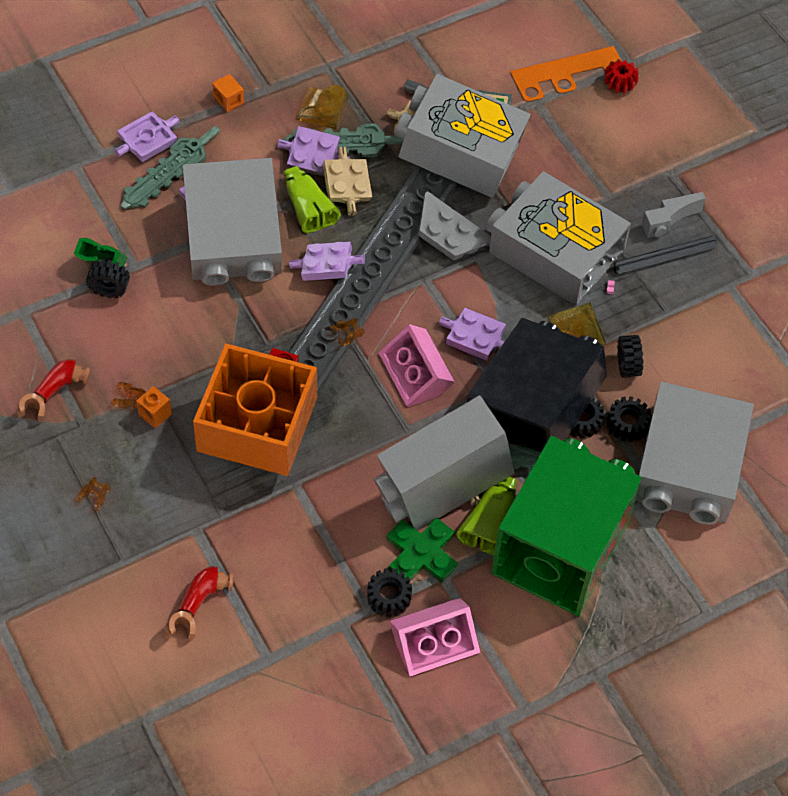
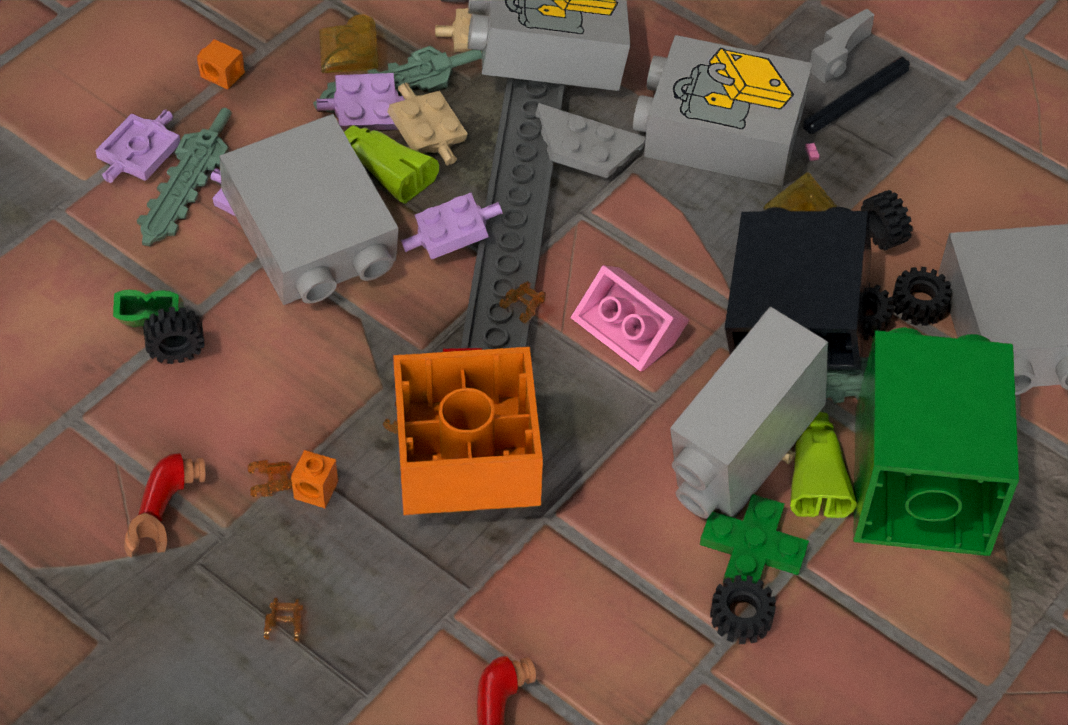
camera: 20 degrees left, 5 degrees down
bright pink slope [390,598,480,676] -> none
lavender plate [439,308,506,361] -> none

